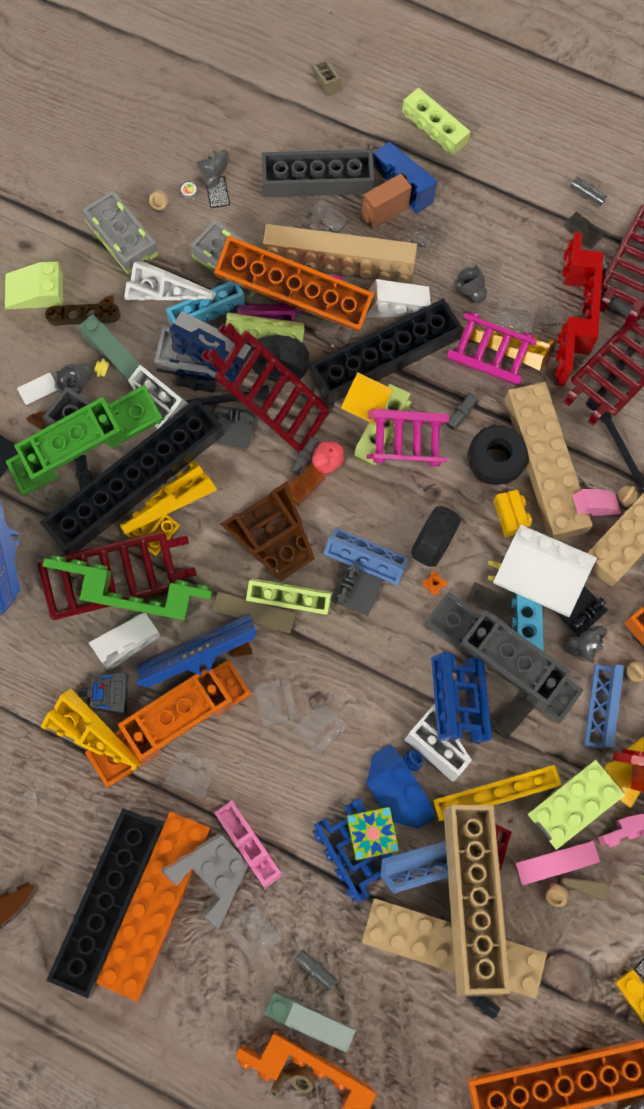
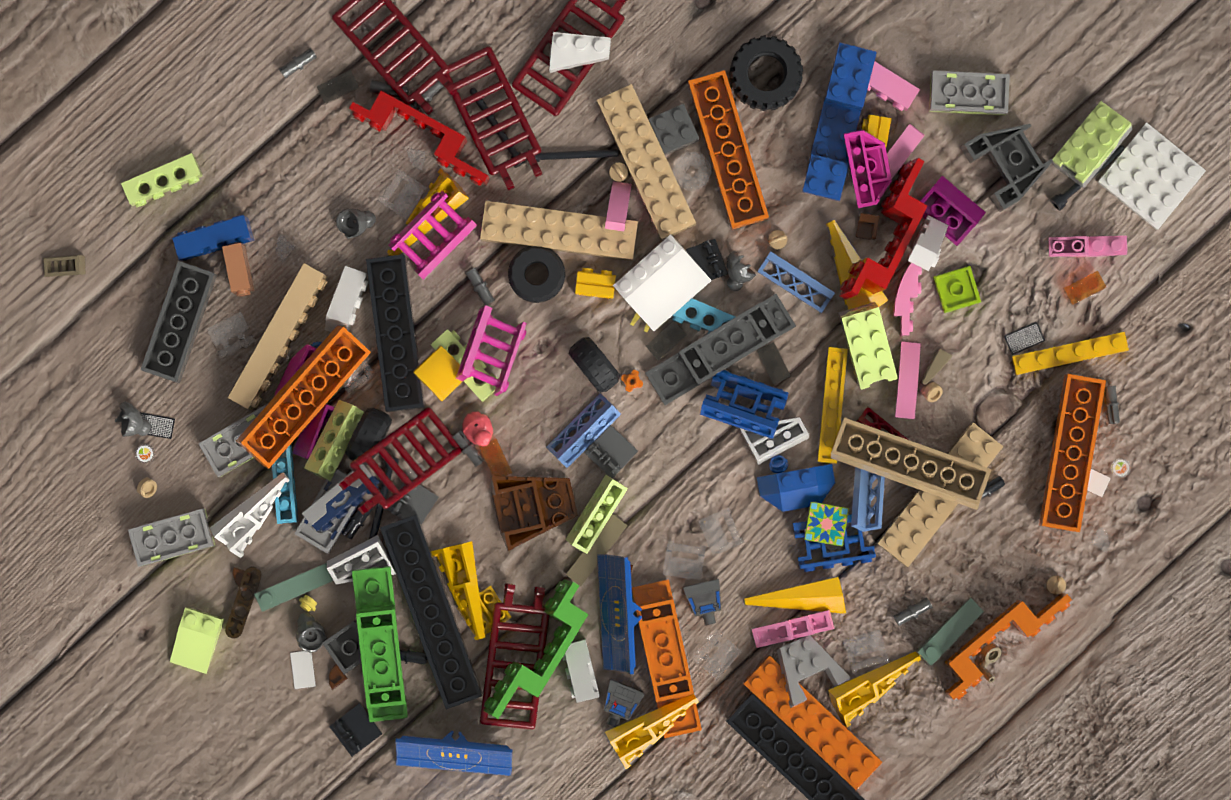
camera: 65 degrees left, 15 degrees up
none -> dark grey torso [683,579,721,626]
none -> yellow wedge [744,577,846,614]
none -> yellow wedge [828,651,921,728]

